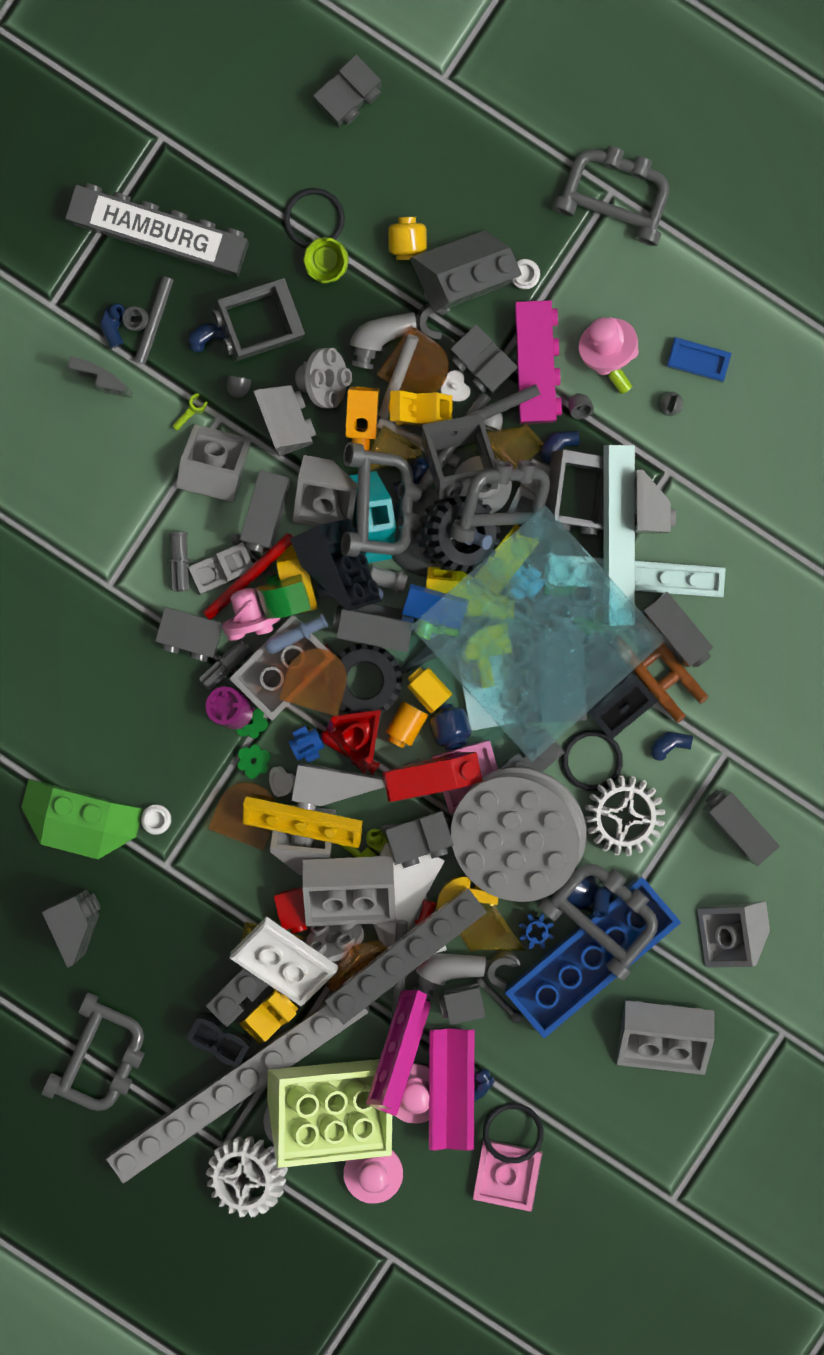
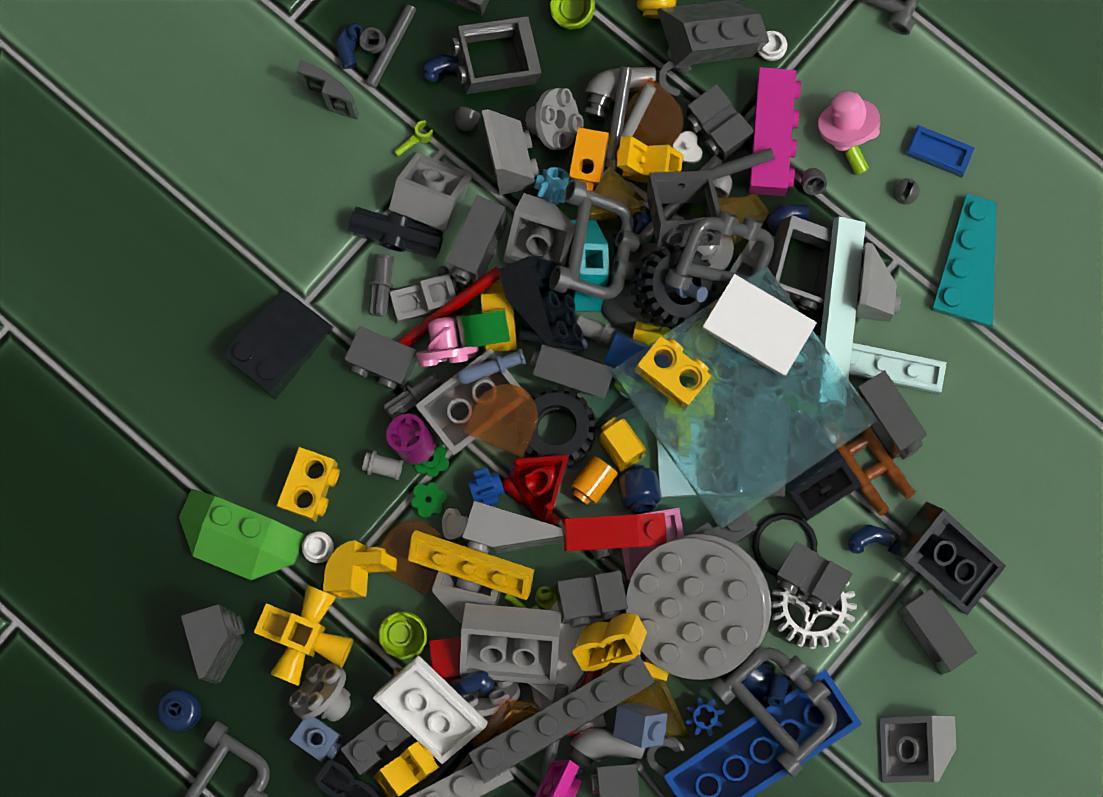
camera: 15 degrees right, 10 degrees down
none -> dark blue head [157,689,202,731]
none -> black slope [222,290,334,399]
none -> yellow brick [254,585,353,686]
none -> yellow brick [277,447,340,522]
none -> light grey plate [289,663,351,721]
none -> sand blue brick [289,717,343,762]
none -> yellow brick [323,540,397,599]
none -> black piece [348,207,444,259]
none -> light grey pin [362,451,403,480]
none -> lime hair [379,611,427,660]
none -> dark blue arm [447,670,493,695]
none -> medium azure gear [534,167,570,205]
none -> yellow brick [572,613,647,671]
none -> dark grey bar [606,66,633,160]
none -> sand blue brick [613,702,668,748]
none -> yellow brick [634,336,712,411]
none -> white tile [702,274,817,378]
none -> dark grey brick [775,541,853,611]
none -> black slope [887,501,1006,615]
none -> teal wing [931,193,997,329]

